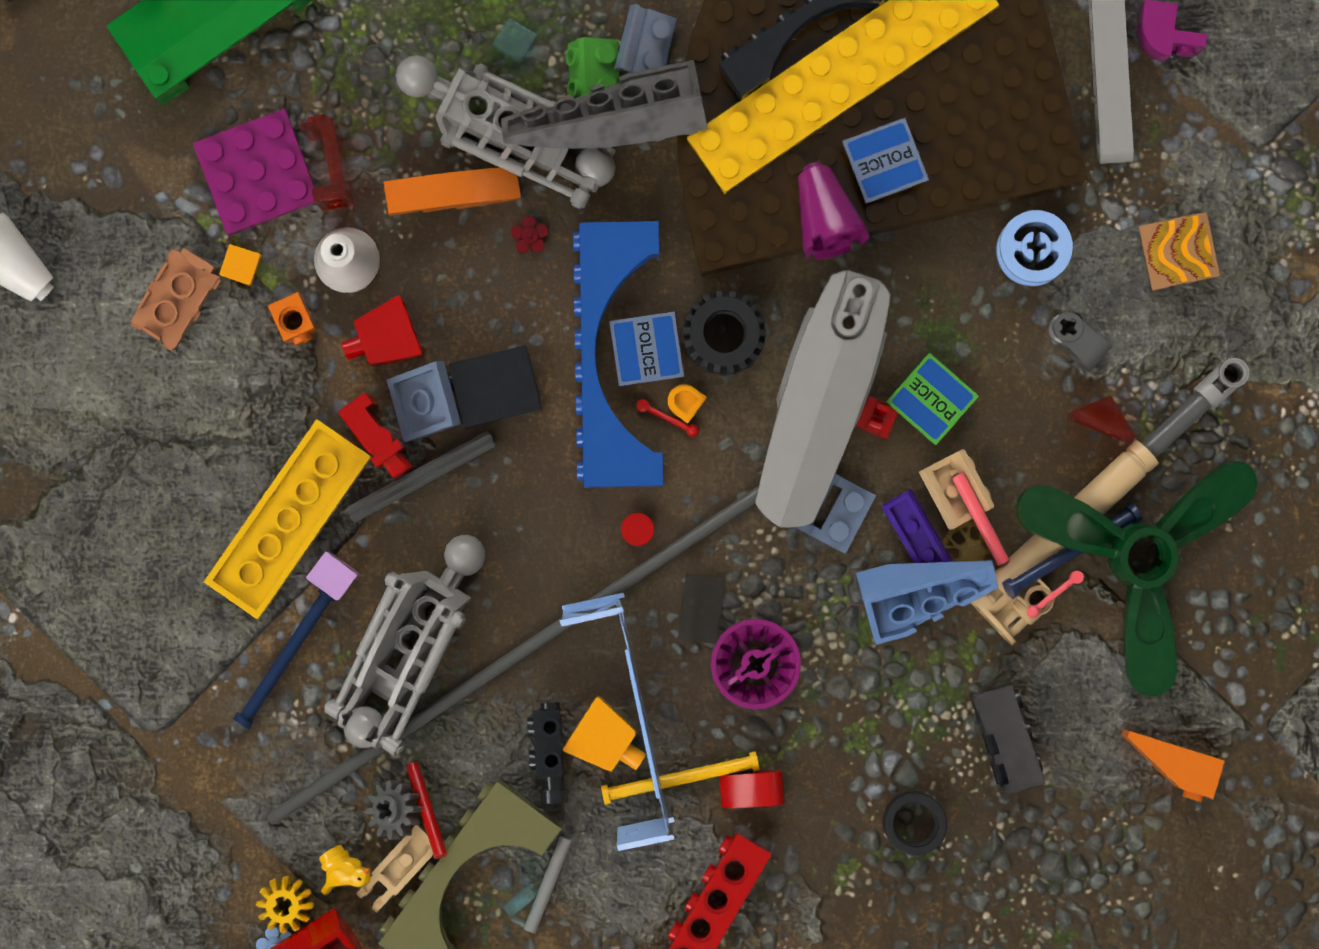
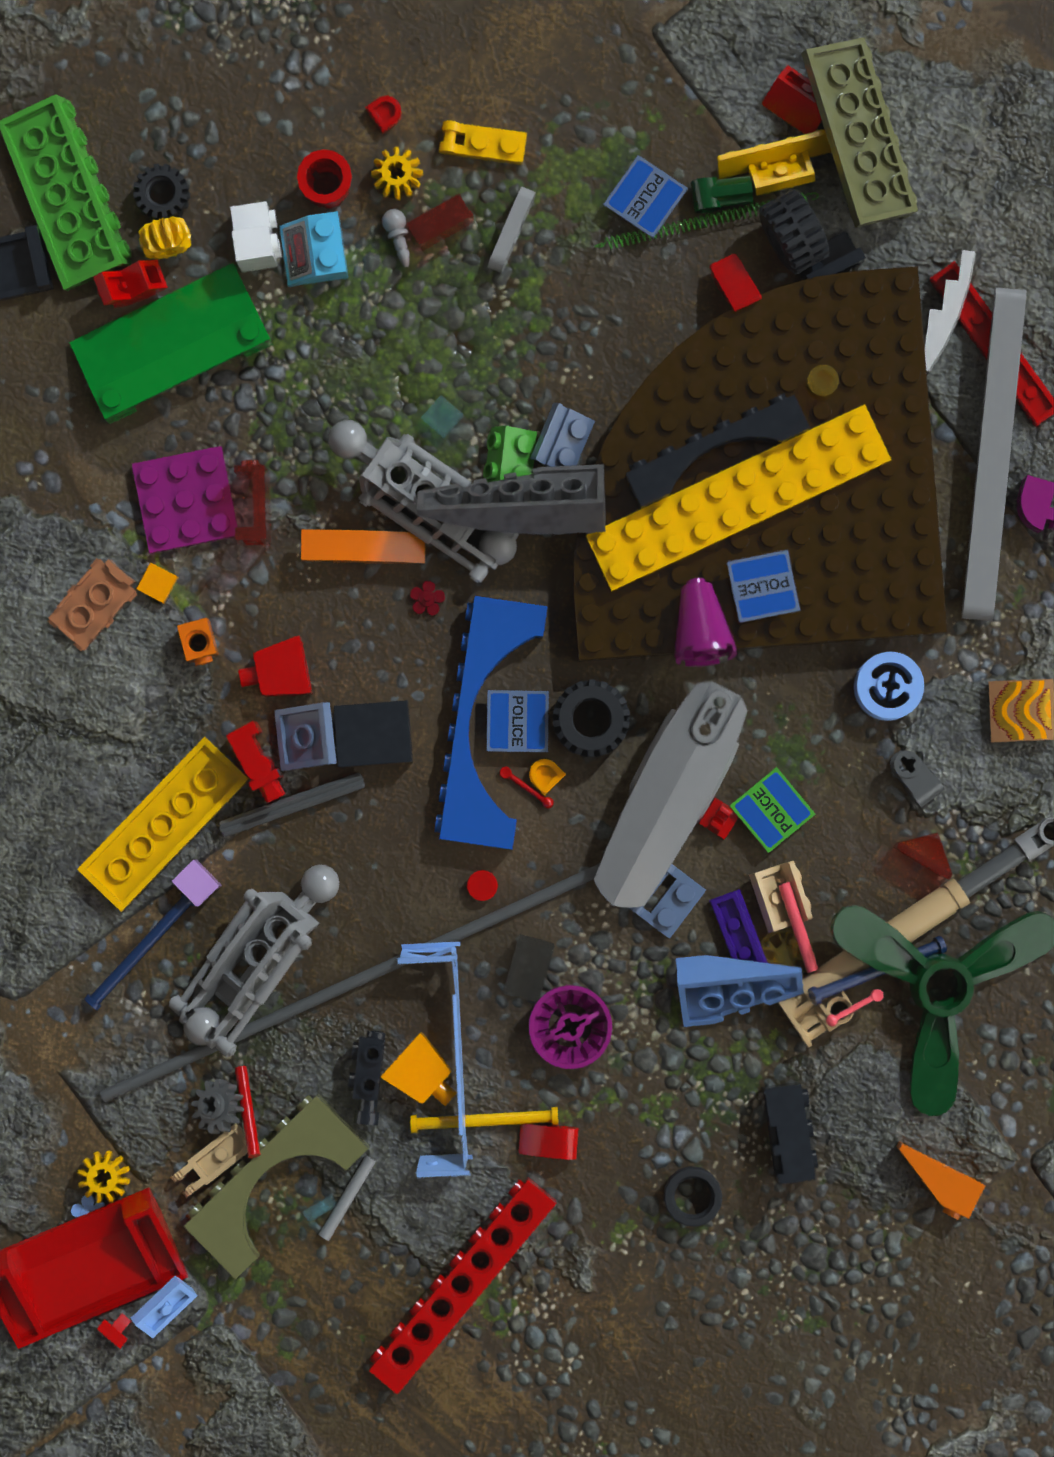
camera: 10 degrees right, 0 degrees up
white cone [314,227,380,293] -> none
yellow animal [319,845,371,895] -> none

